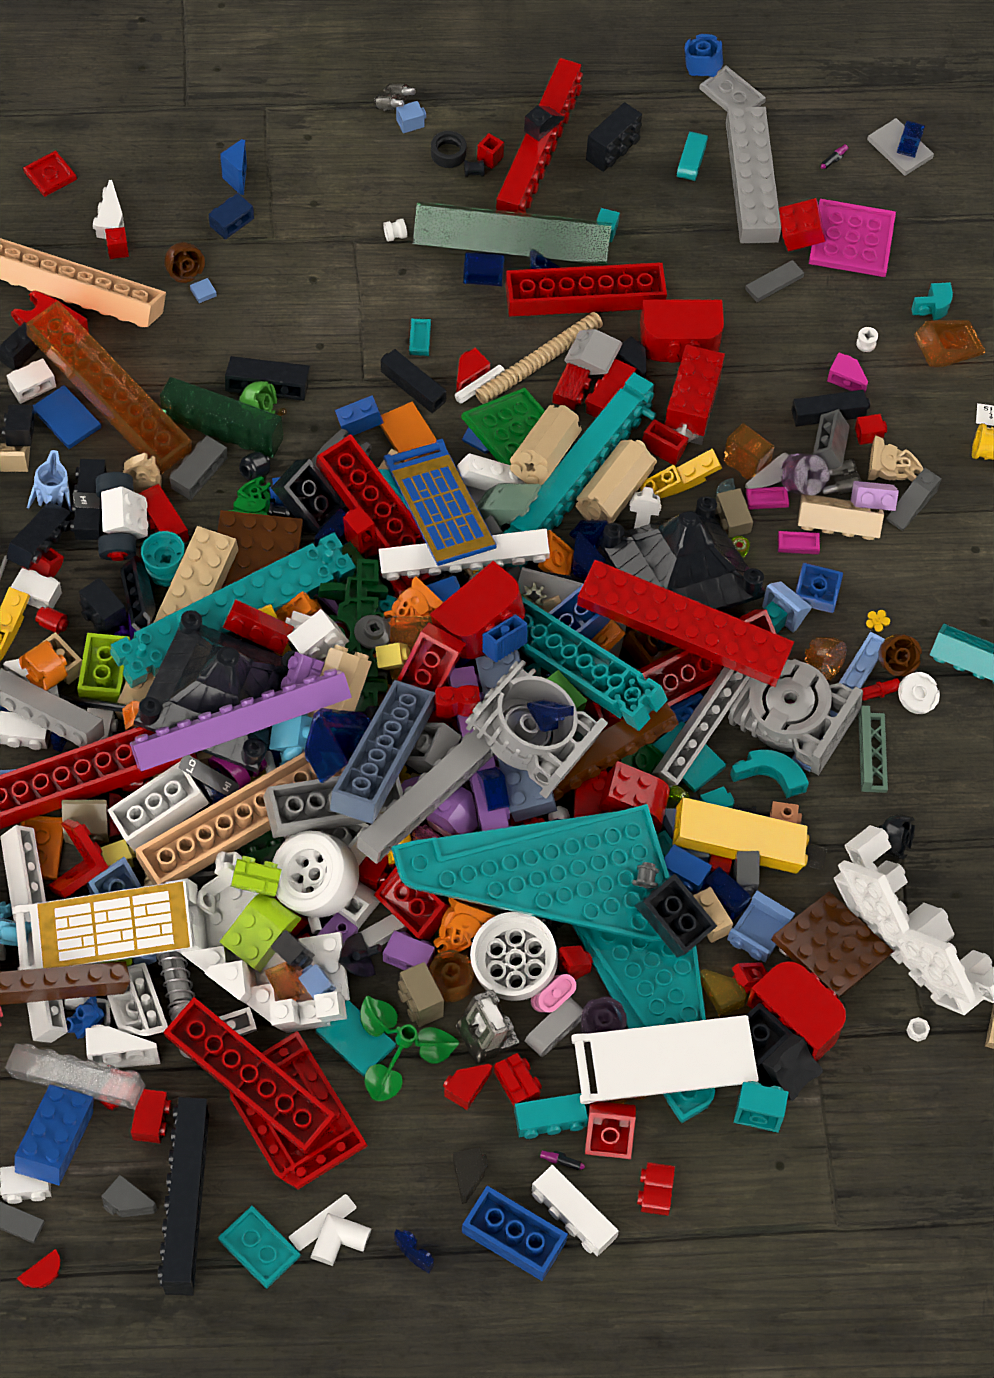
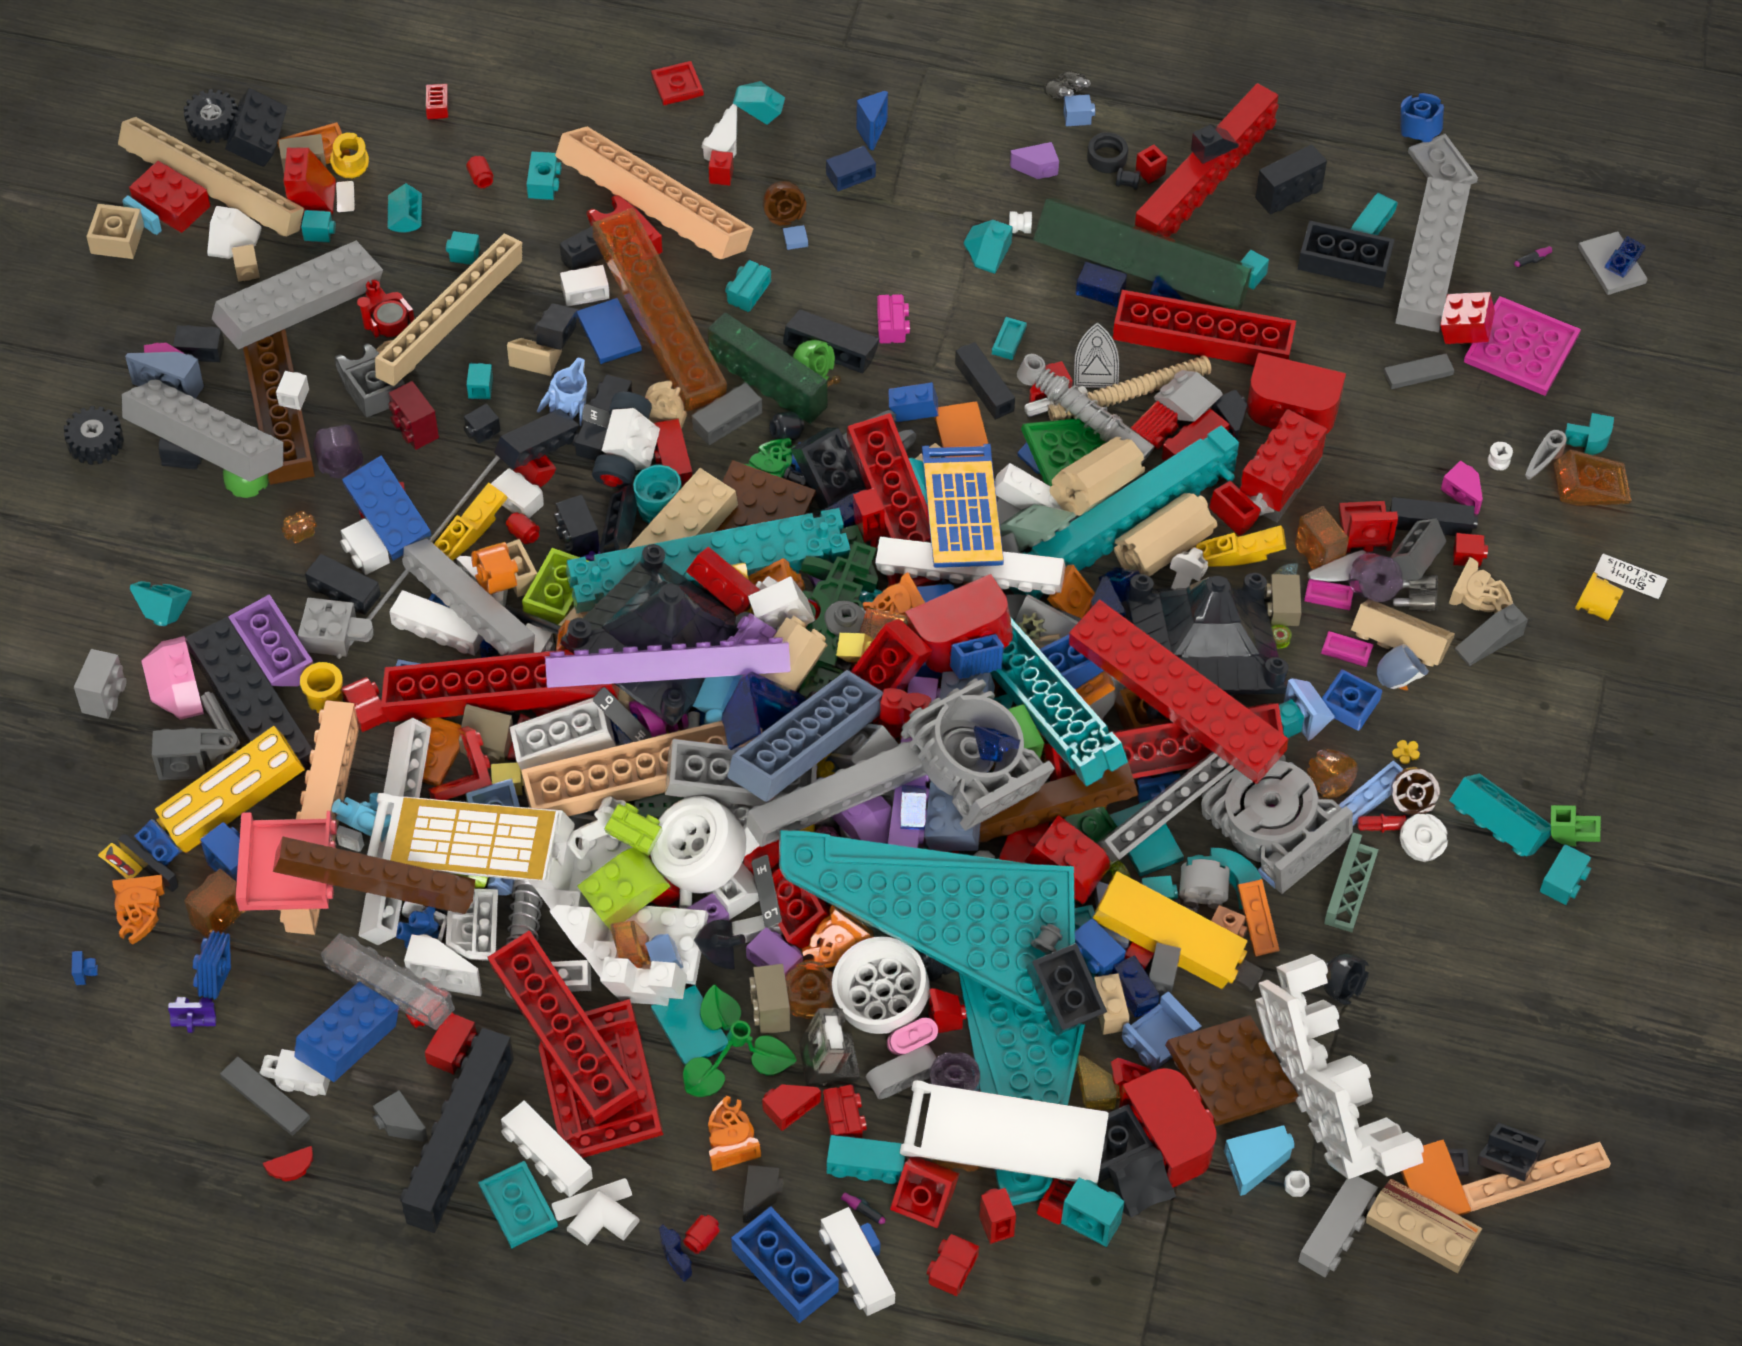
camera: 20 degrees right, 5 degrees down
black brick [270,930,315,972] -> none
lavender brick [851,481,899,511] -> none
none -> white brick [501,1101,593,1197]
none -> red brick [683,1215,720,1254]
none -> orange piece [708,1096,761,1171]
none -> teal brick [725,260,771,312]
none -> teal slope [733,81,785,125]
none -> dark grey sticker [752,855,782,928]
none -> blue tile [860,1223,880,1257]
none -> dark pink brick [877,294,910,343]
none -> teal slope [964,220,1013,274]
none -> red brick [979,1188,1016,1244]
none -> medium lavender slope [1010,142,1059,179]
none -> light grey piece [1017,354,1155,465]
none -> red slope [1037,1178,1076,1224]
none -> light grey shield [1074,323,1119,388]
none -> light grey brick [1179,859,1230,909]
none -> medium azure slope [1224,1125,1294,1196]
none -> orange tile [1237,879,1280,957]
none -> black brick [1298,221,1395,288]
none -> light grey brick [1298,1176,1378,1277]
none -> red bracket [1338,501,1398,553]
none -> sand blue piece [1376,644,1429,690]
none -> light grey piece [1525,430,1567,479]

